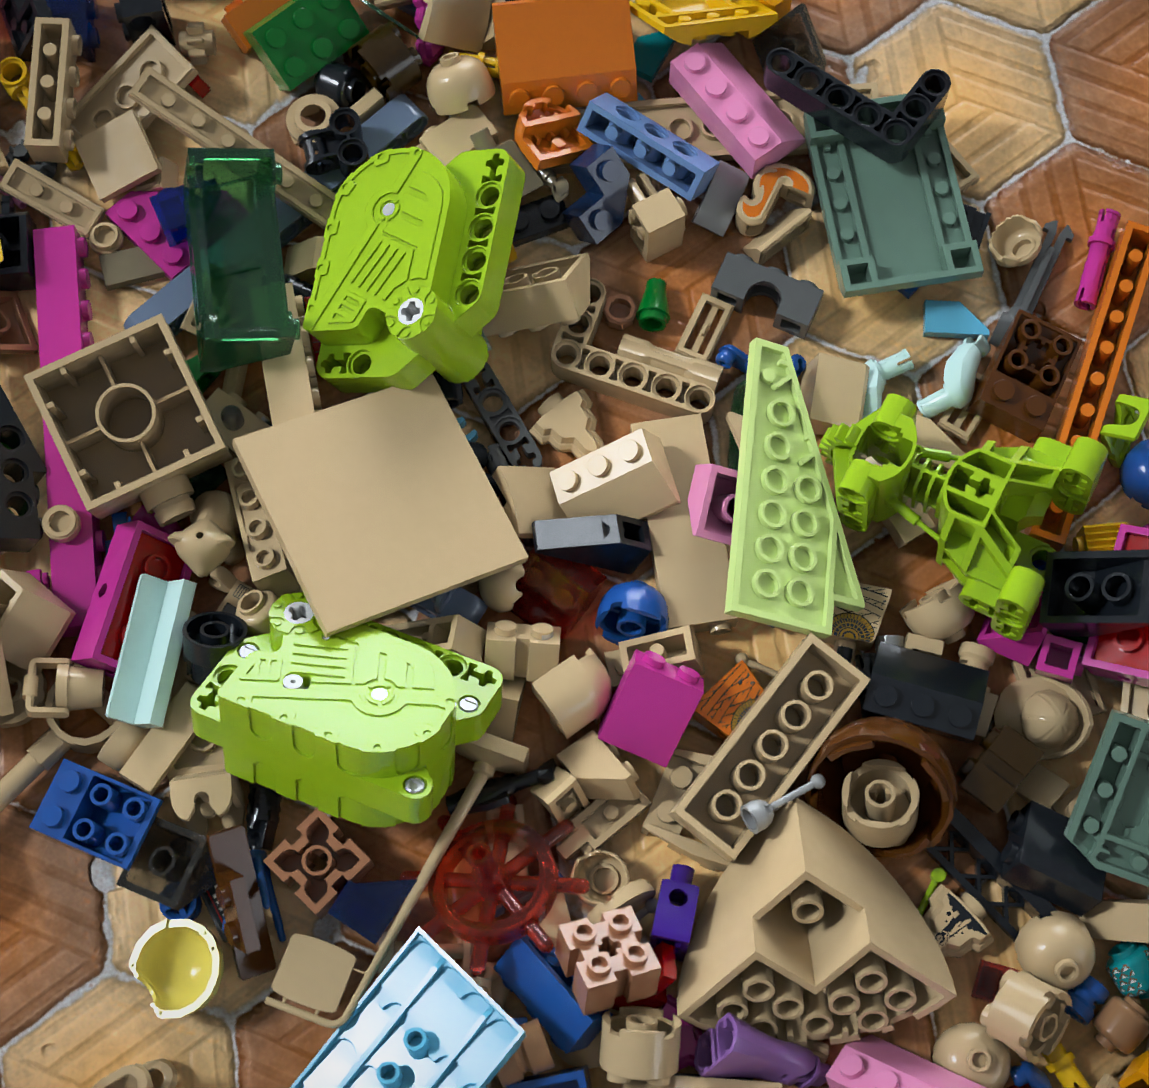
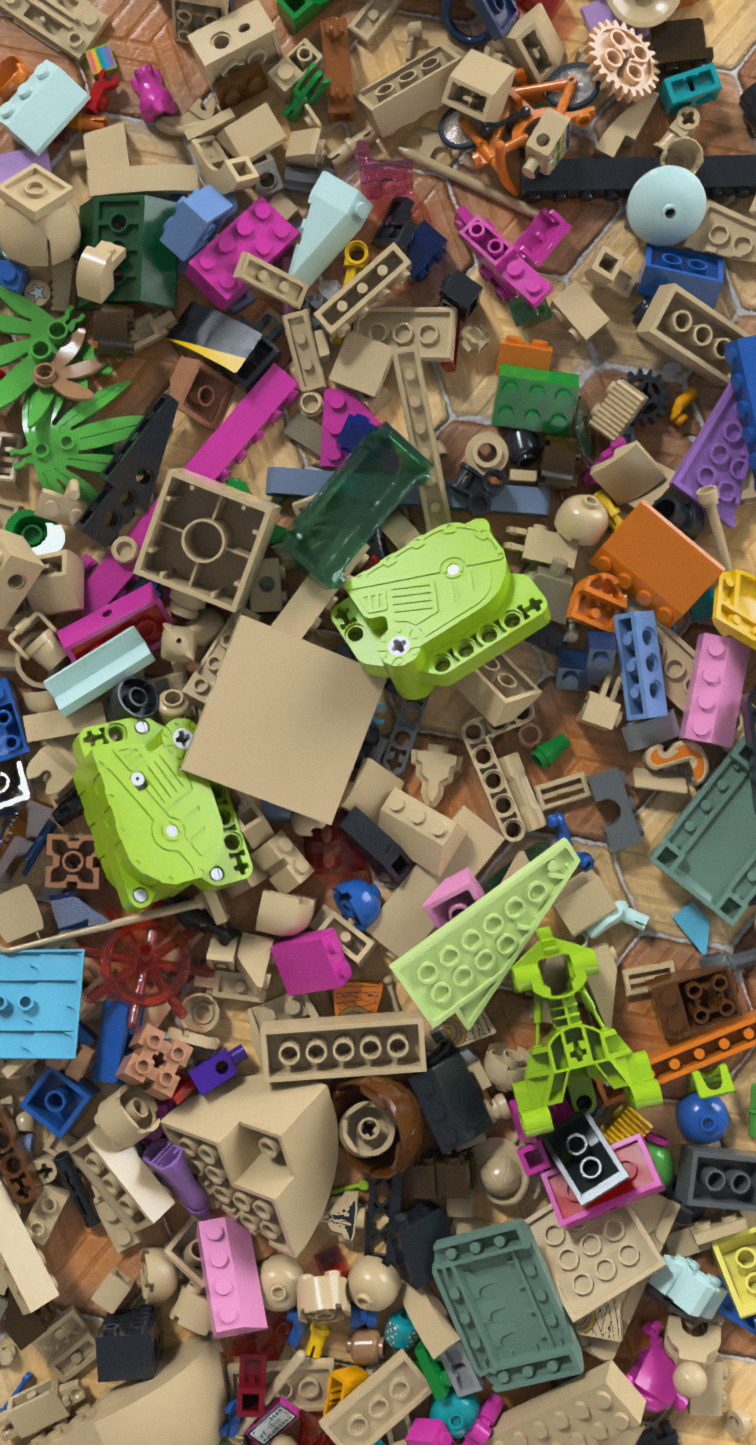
camera: 45 degrees right, 15 degrees up
light grey hinge [740,774,826,834] -> none
light aqua arm [916,334,991,419] -> none
none -> tan tile [314,329,332,363]

